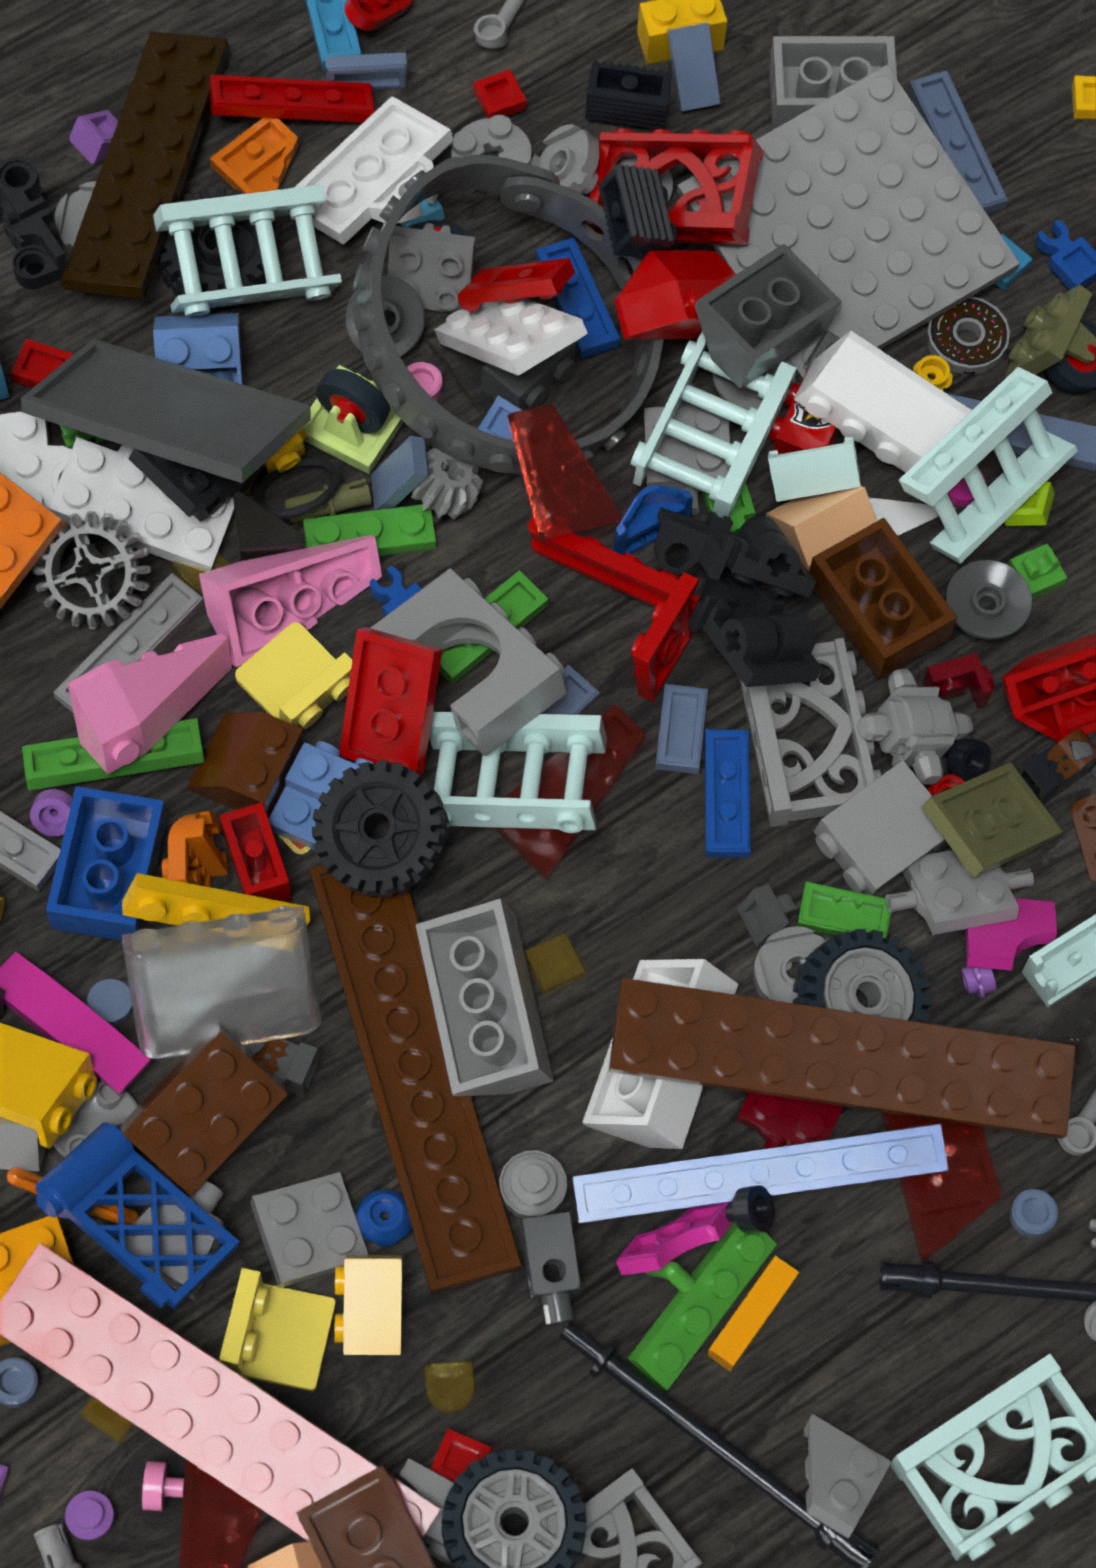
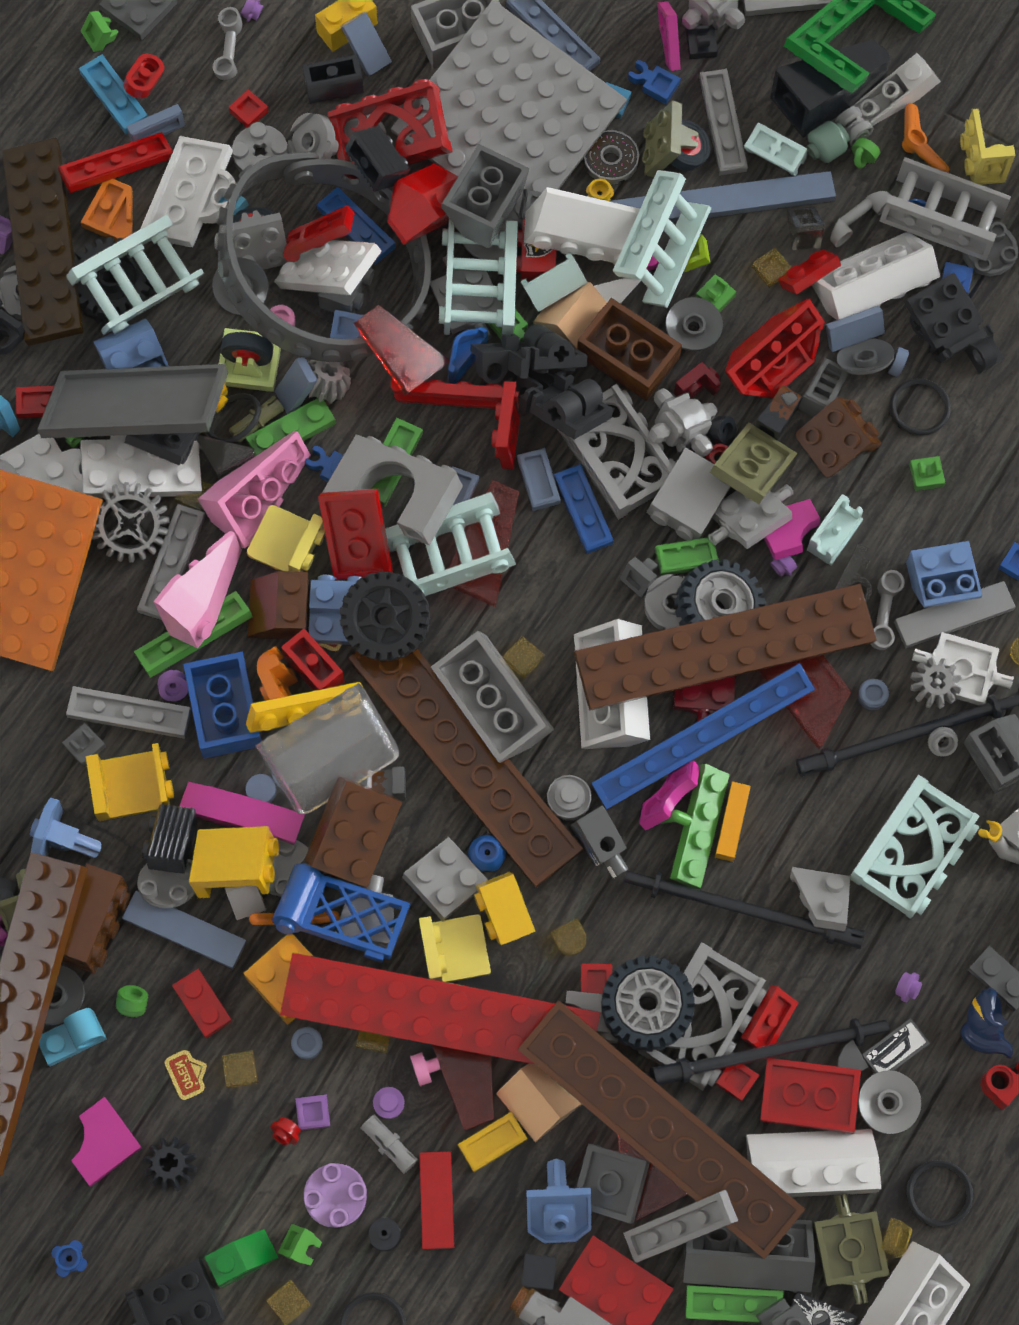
camera: 20 degrees left, 5 degrees up
black tile [725,1185,775,1234] -> none

